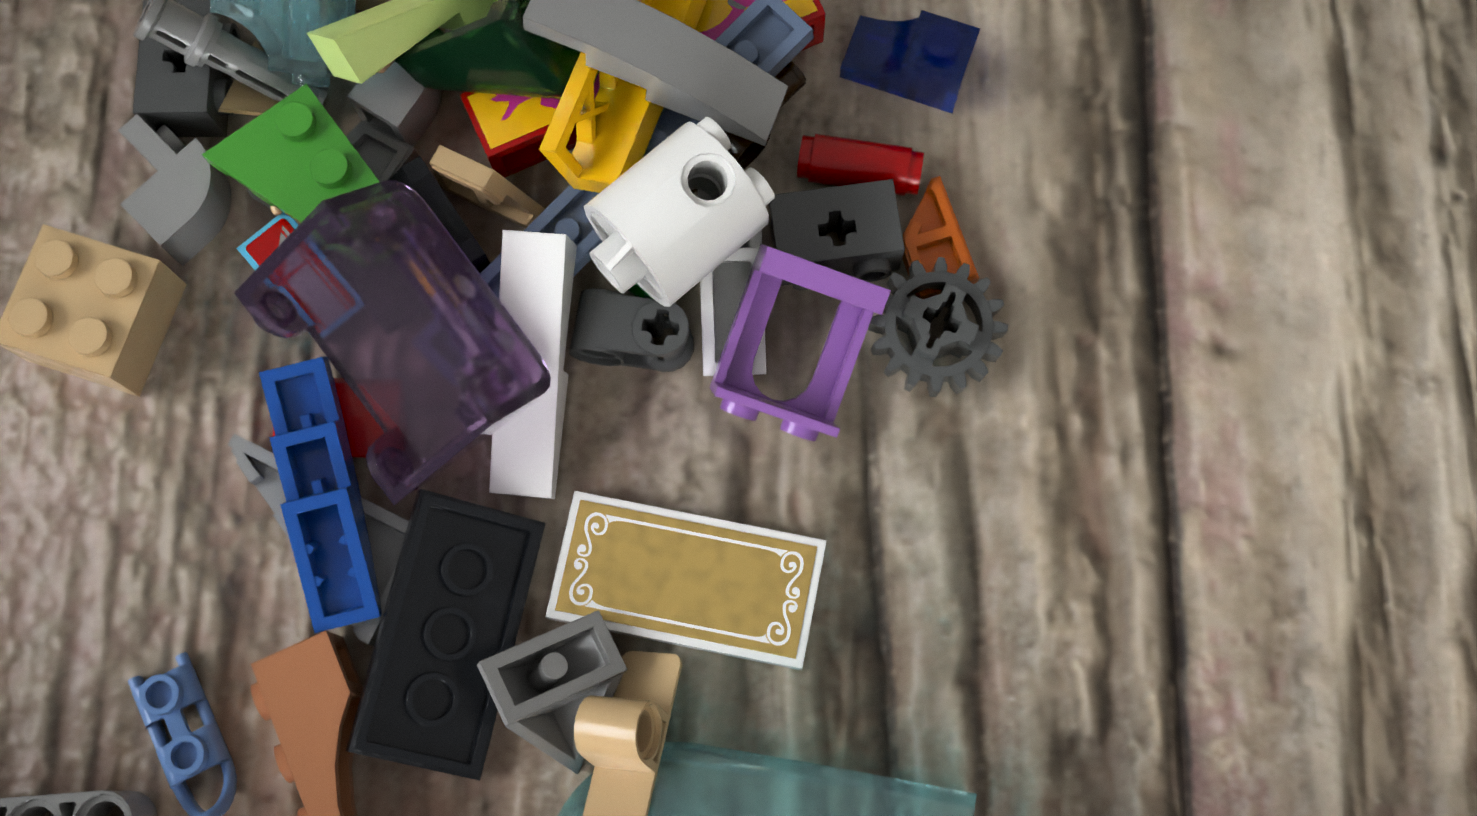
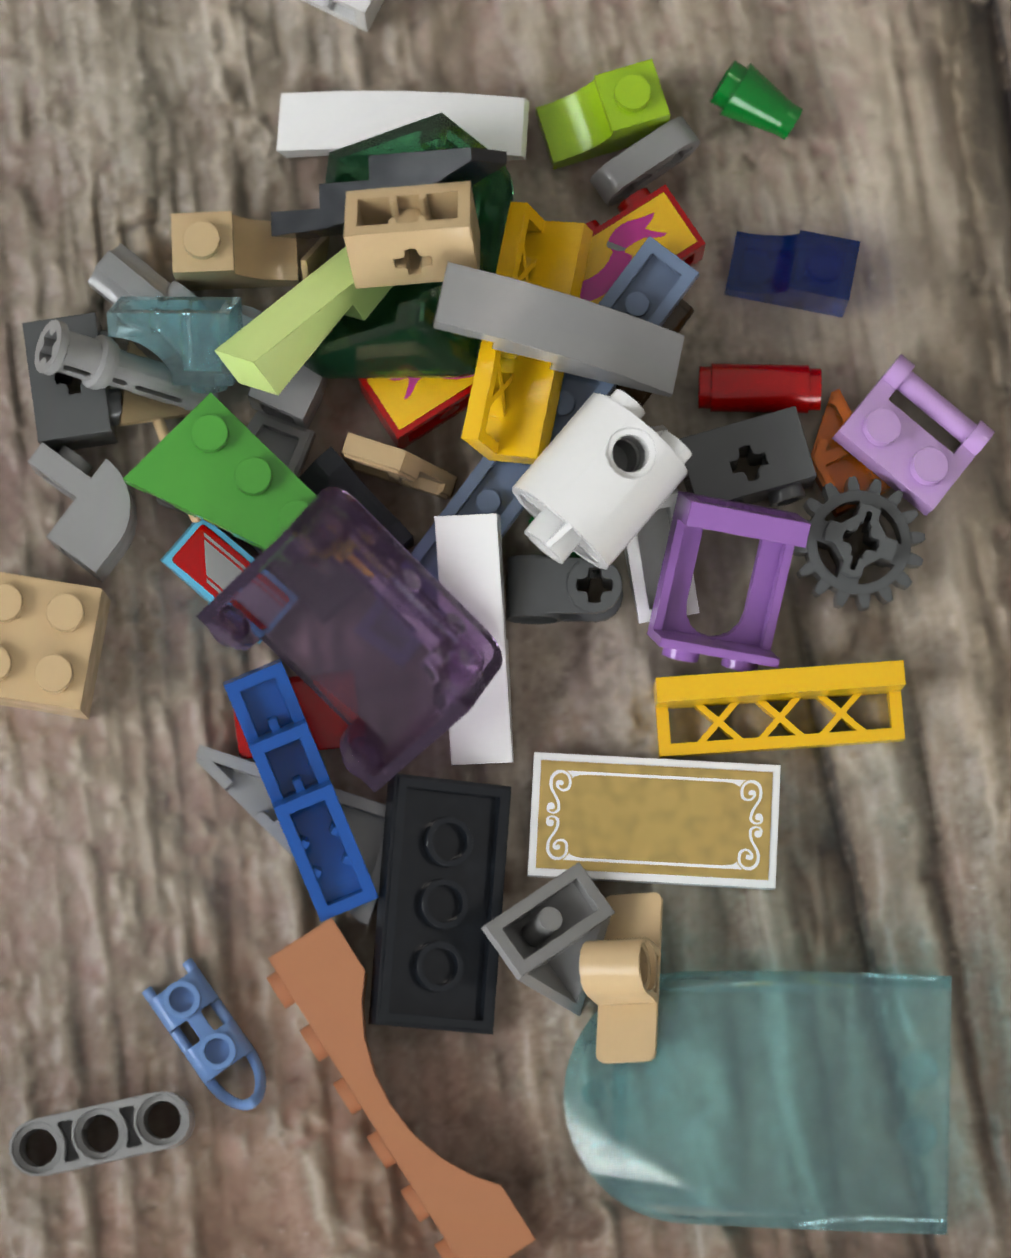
camera: 10 degrees left, 5 degrees up
none -> yellow fence [653,660,906,759]
none -> lavender plate [832,354,995,516]

